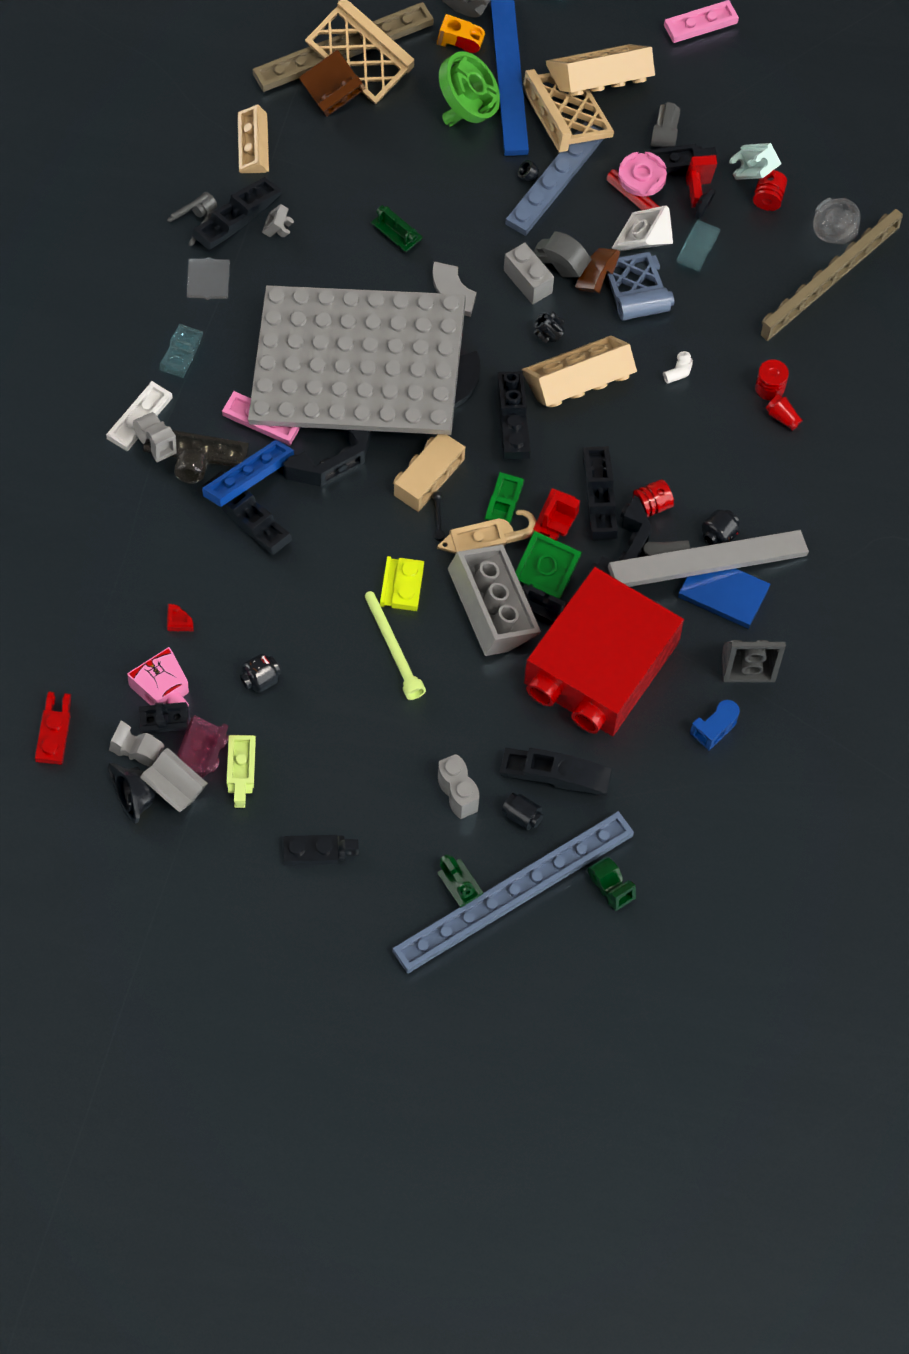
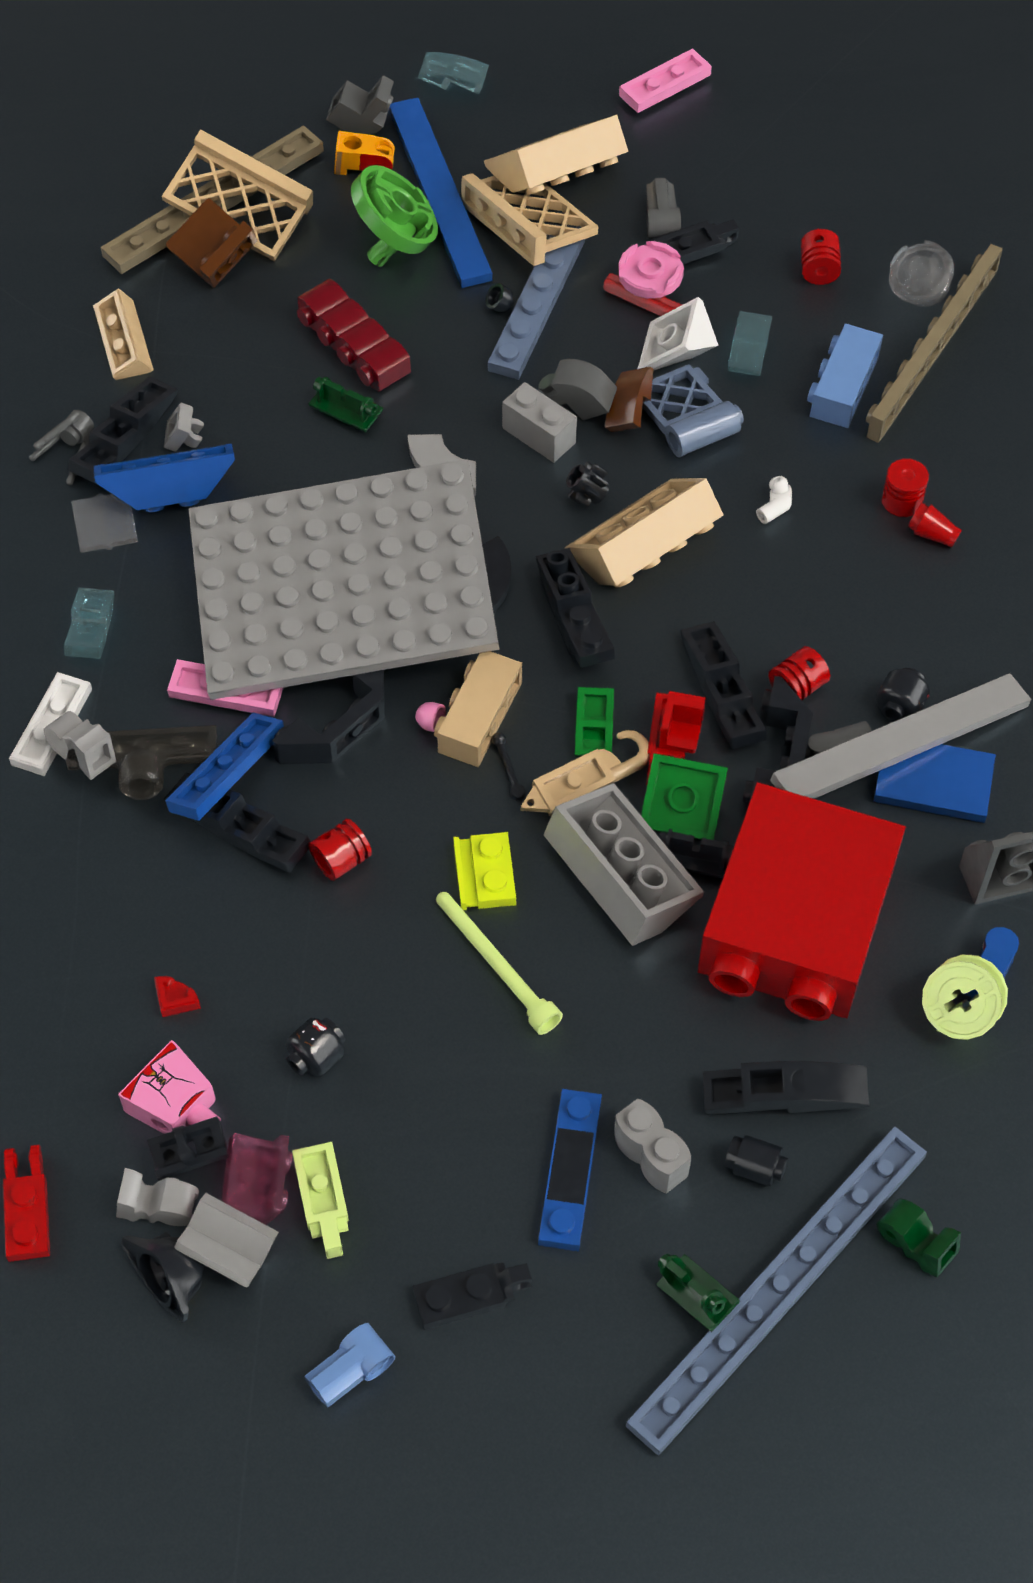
camera: 10 degrees left, 5 degrees down
red piece [686,155,717,221] -> none
light aqua hinge [729,143,781,180] -> none
none -> blue wedge [94,444,235,512]
none -> dark red brick [297,279,411,392]
none -> medium blue piece [305,1323,395,1408]
none -> red piece [308,818,372,881]
none -> bright pink hinge [415,702,446,732]
none -> plate [538,1089,602,1252]
none -> medium blue brick [807,323,883,428]
none -> yellowish green piece [922,954,1008,1040]

